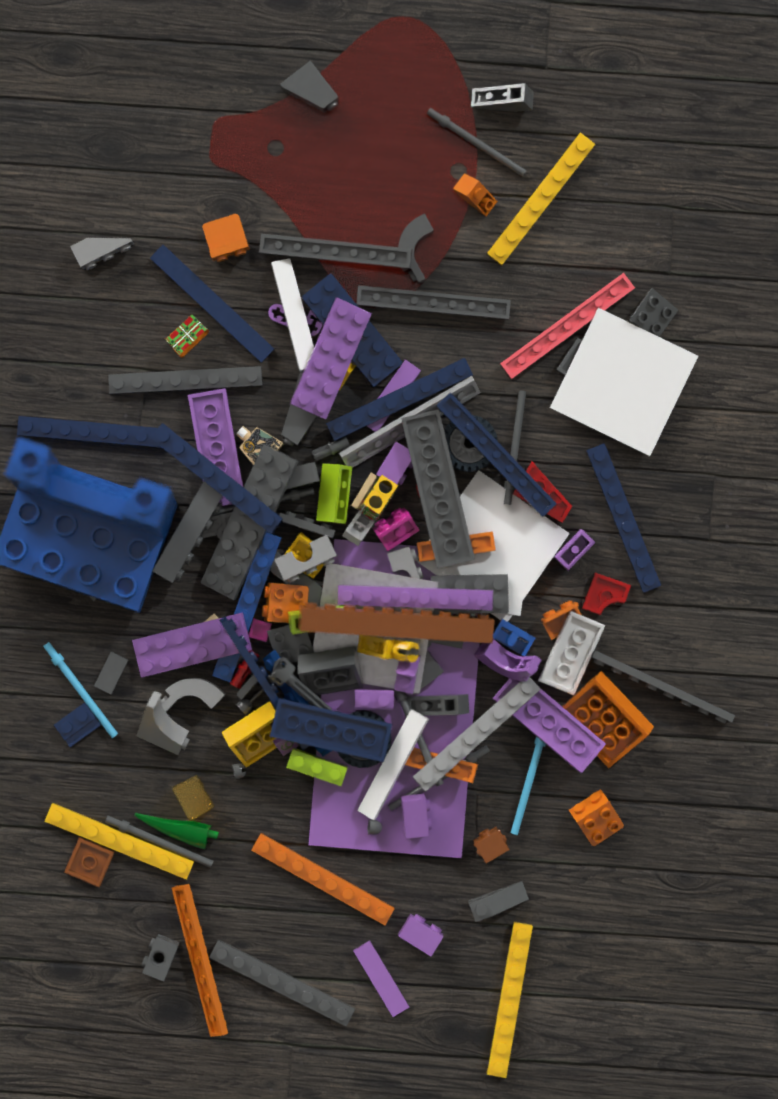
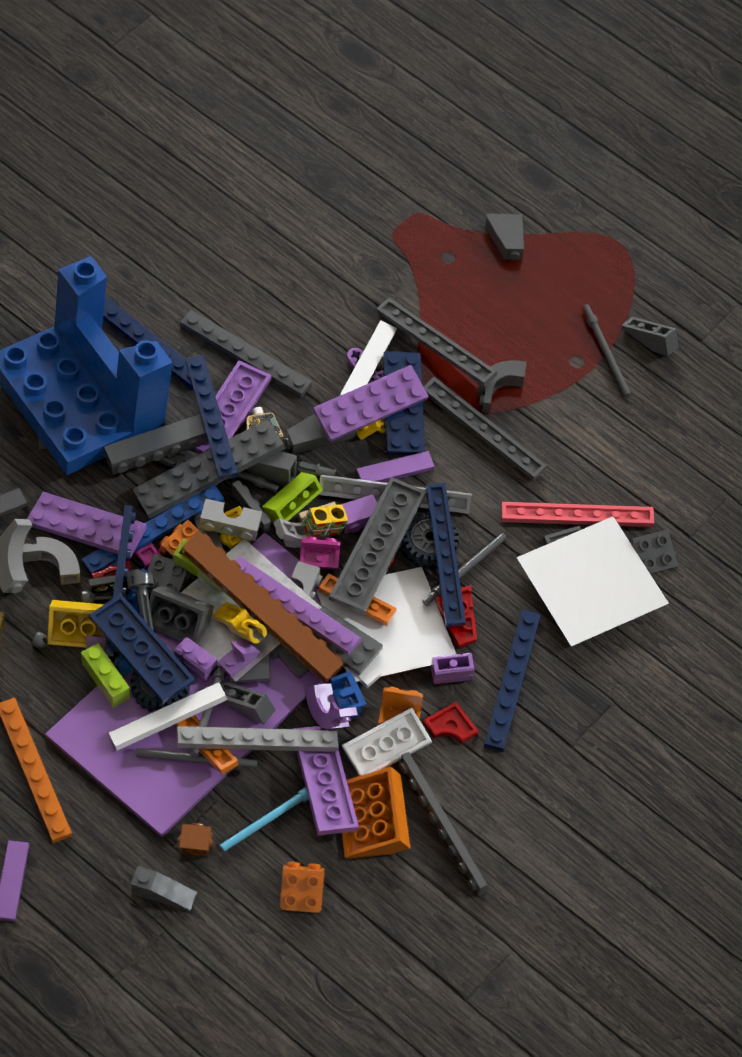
camera: 30 degrees right, 30 degrees down
light grey slope [70,238,134,270] -> none
dark blue tile [150,245,275,363] -> none
piece [166,315,209,358] -> none
orange bracket [203,214,250,262] -> none
dark blue plate [326,358,473,441] -> none
dark grey hinge [367,819,382,835] -> none
medium lavender brick [398,914,443,956] -> none
medium lavender brick [401,794,432,839] -> none
orange slope [453,173,498,216] -> none
yellow plate [487,133,595,266] -> none
yellow plate [487,922,533,1078] -> none

